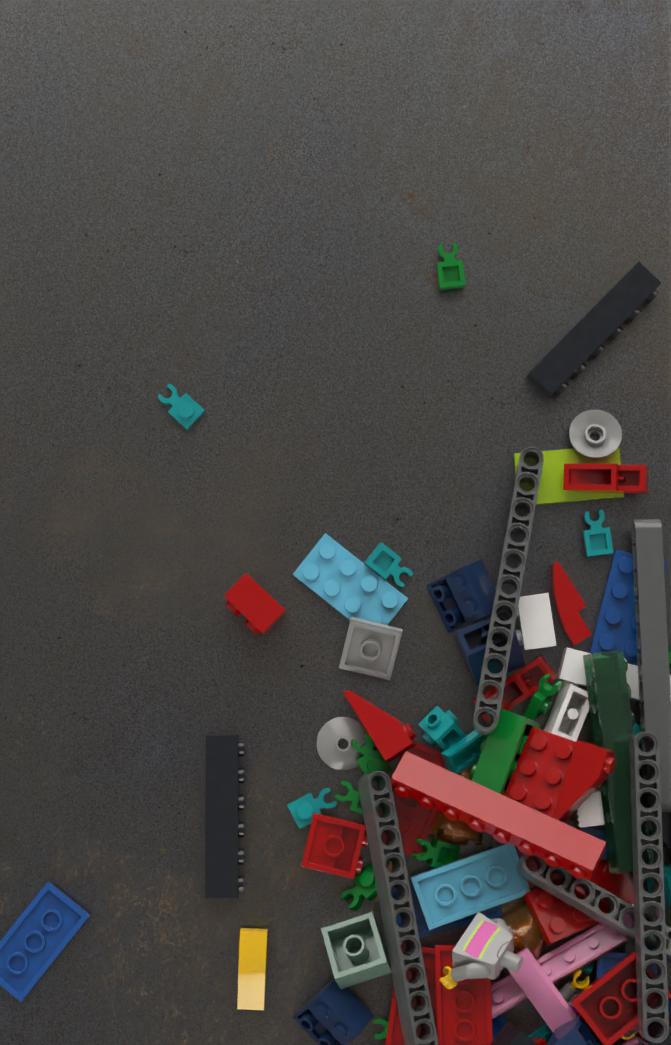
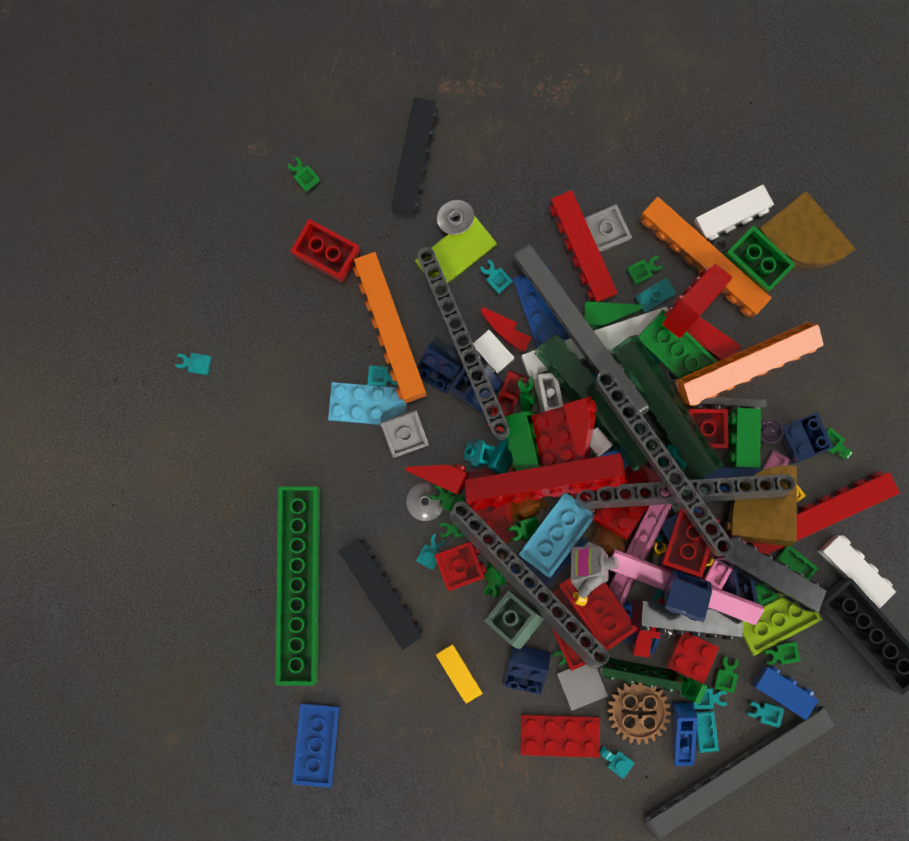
camera: 30 degrees left, 0 degrees up
red brick [224,573,286,635] -> none
red slope [563,464,649,494] -> none
none -> green brick [276,487,320,685]
none -> red brick [290,219,361,284]
none -> orange brick [353,252,427,404]

